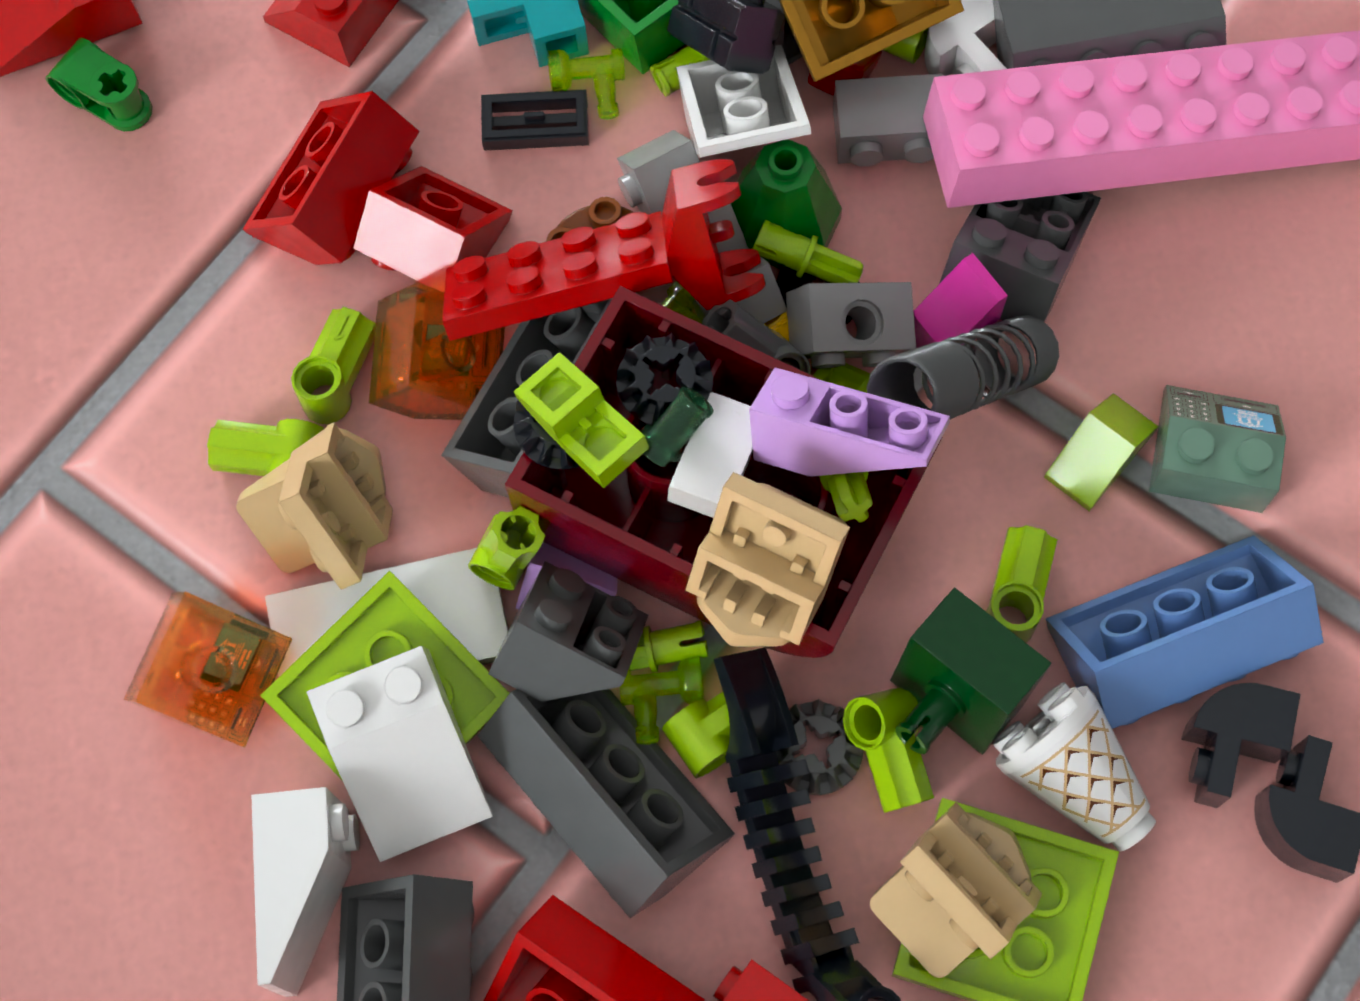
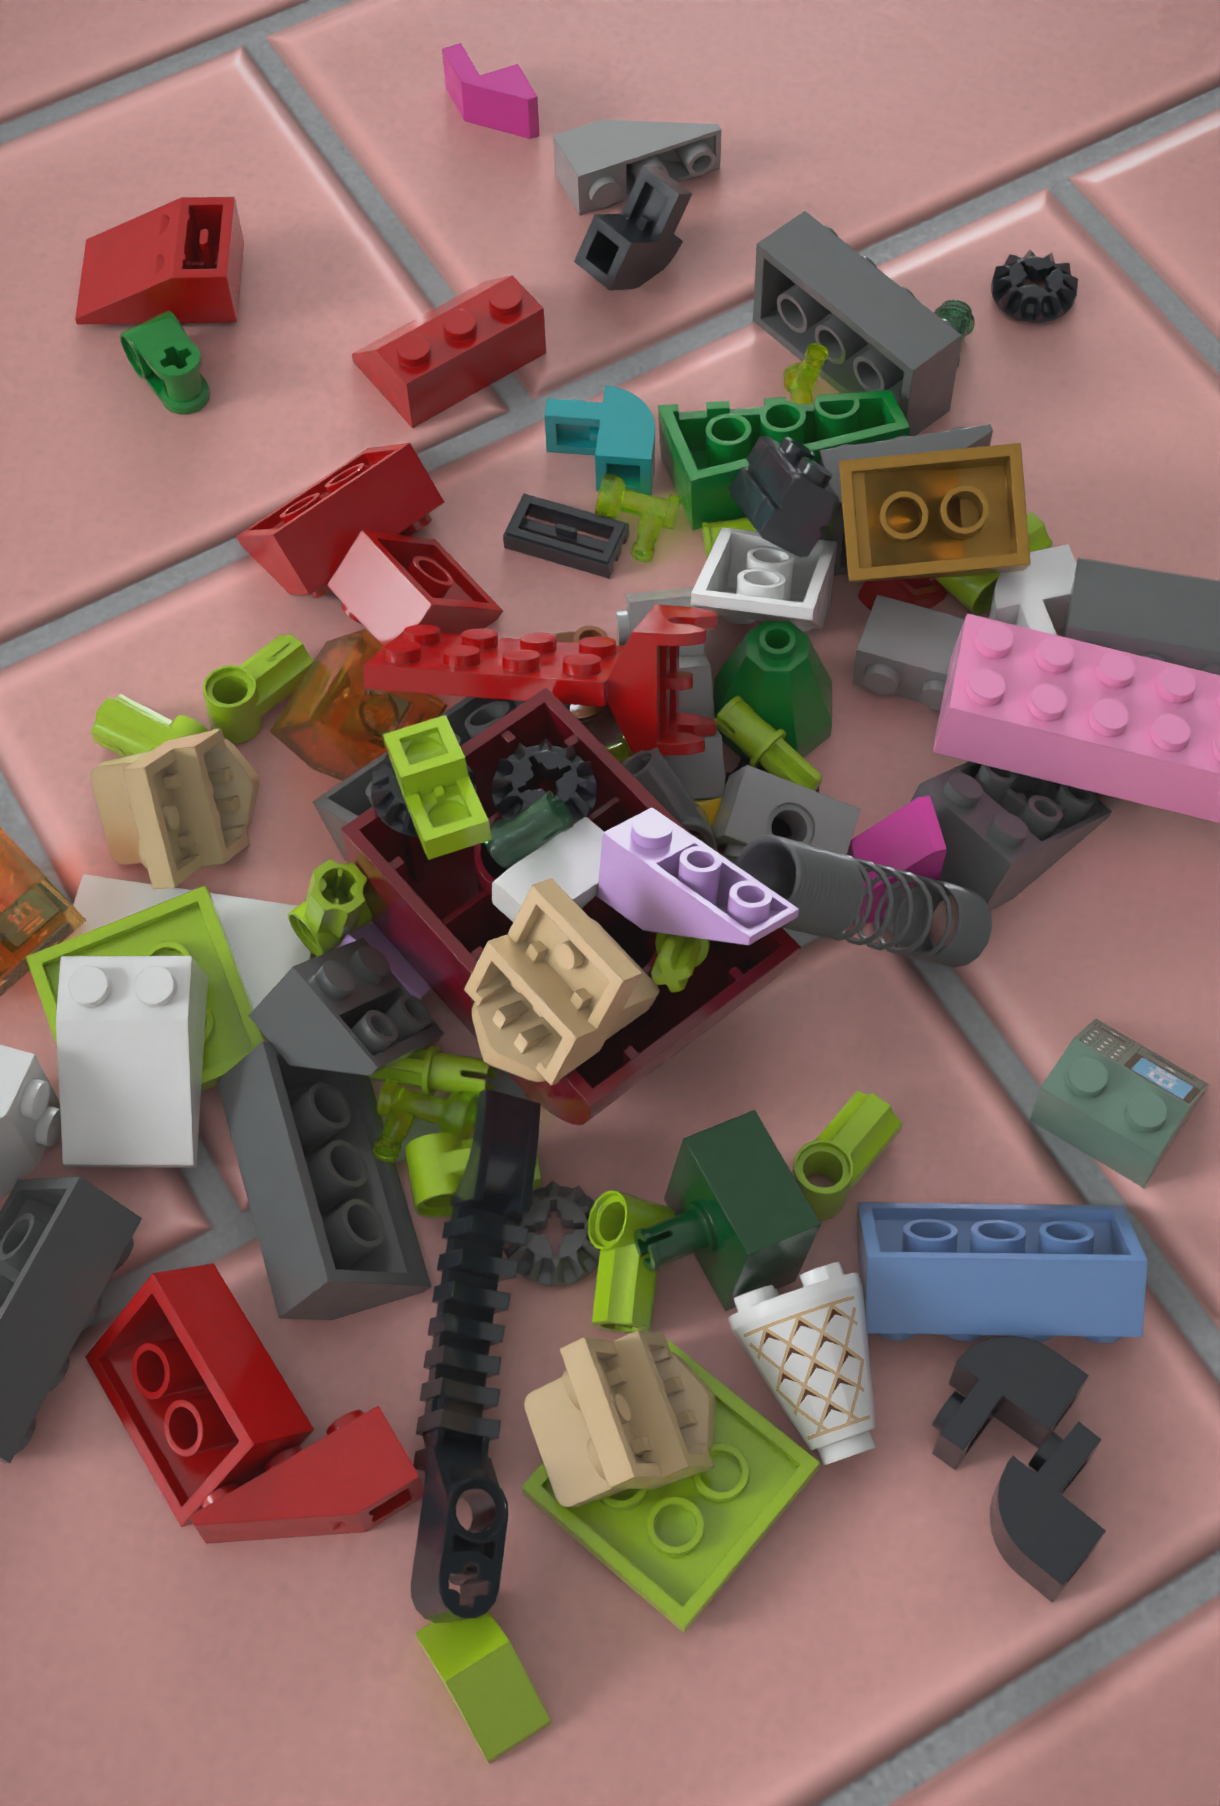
camera: 20 degrees right, 10 degrees down
lime slope [1044,393,1159,511] -> none

